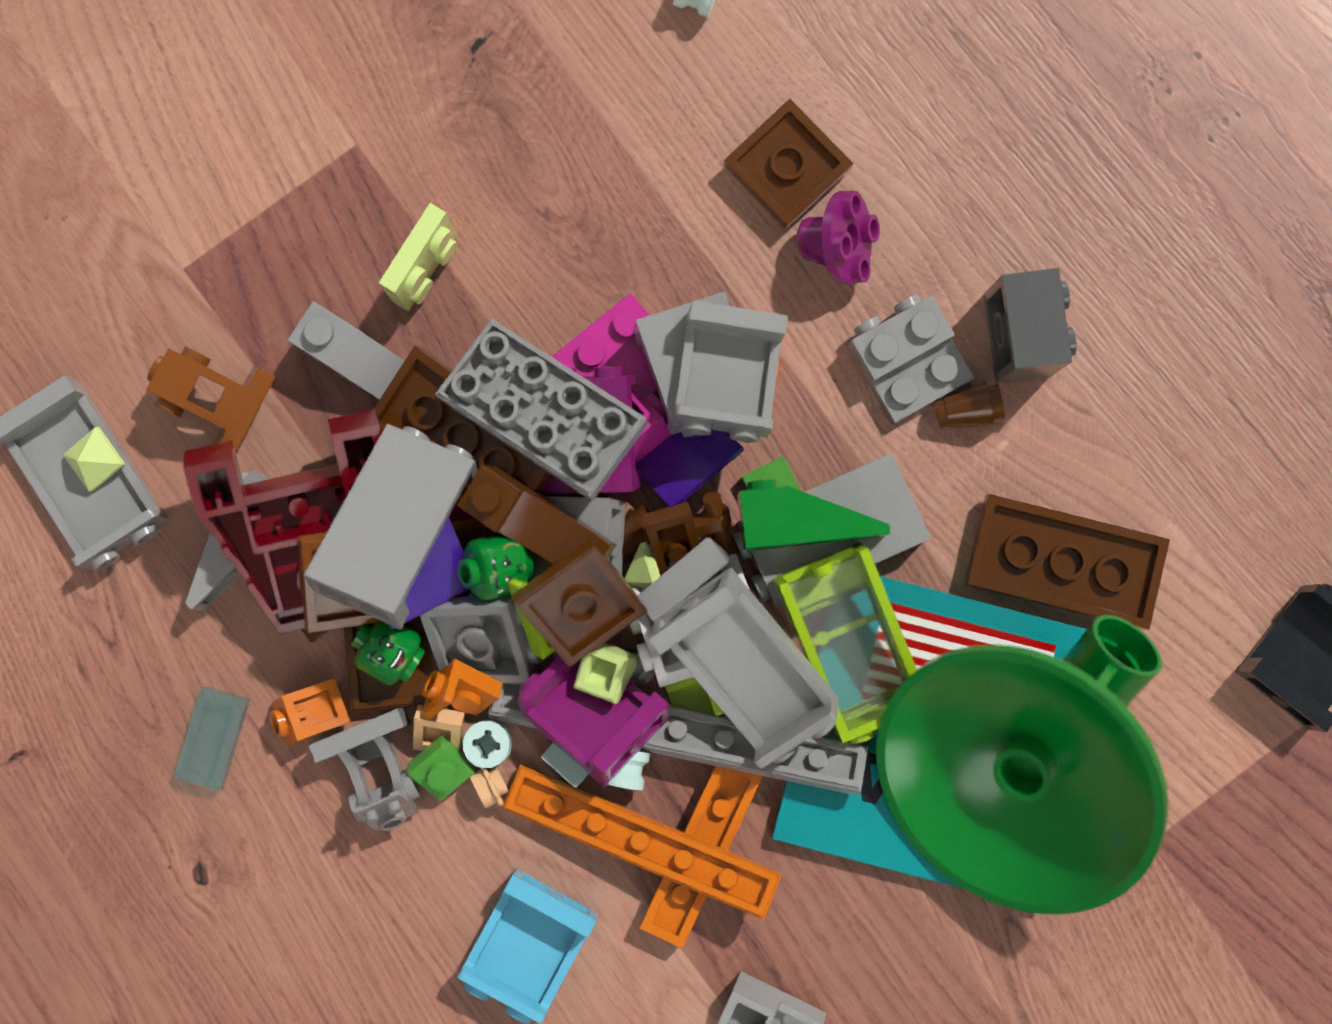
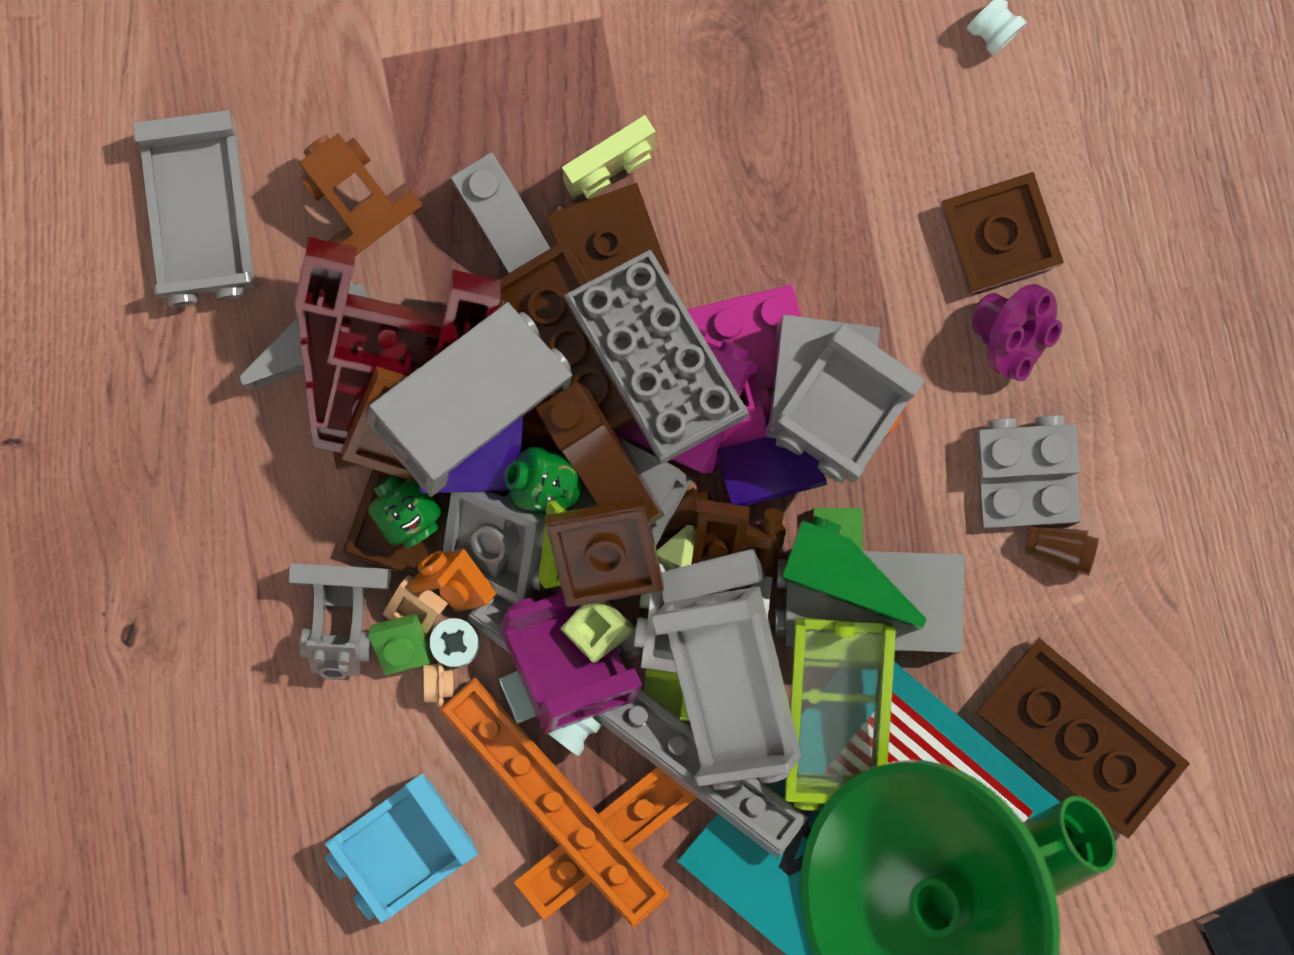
camera: 30 degrees right, 0 degrees up
yellowish green slope [63,427,125,492] -> none
clear light blue tile [174,686,250,791] -> none
orange bracket [270,678,350,746] -> none
dark grey brick [983,268,1077,384] -> none
none -> reddish brown plate [546,183,669,280]

